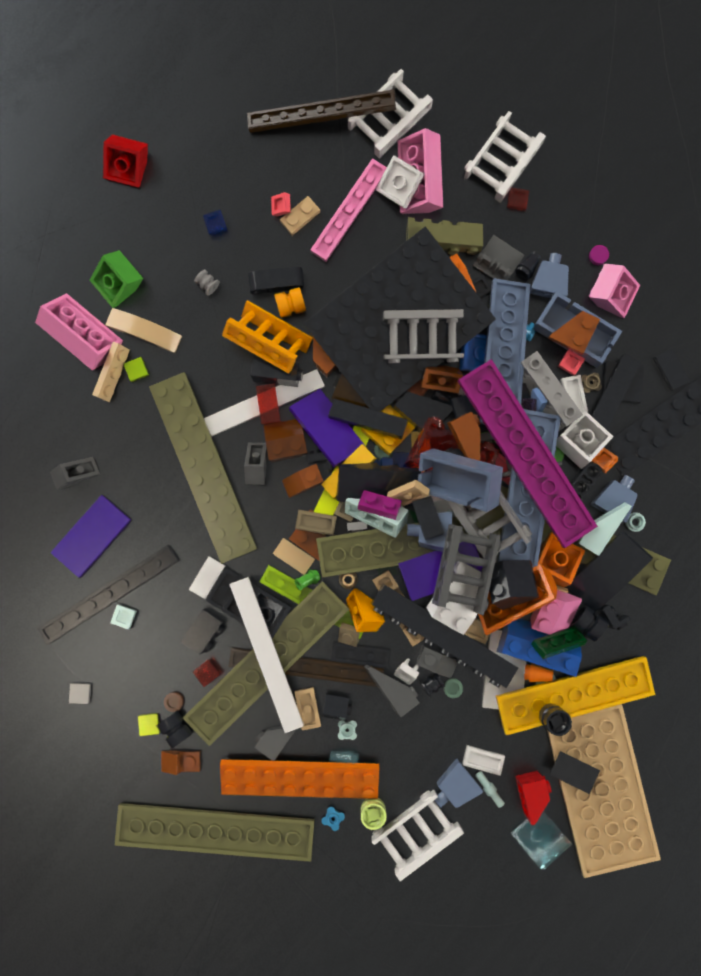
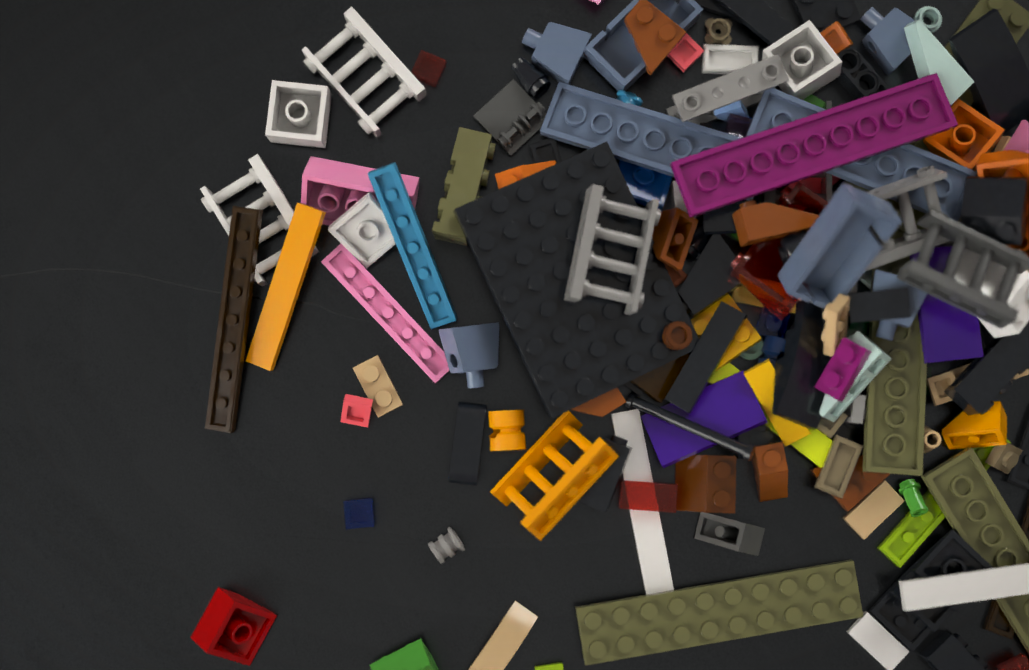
camera: 80 degrees left, 0 degrees up
none -> light orange tile [245,202,326,371]
none -> white brick [265,80,332,148]
none -> dark azure plate [368,162,458,329]
none -> sand blue torso [439,322,499,389]
none -> black bar [625,392,756,462]
none -> reddish brown tile [662,321,693,350]

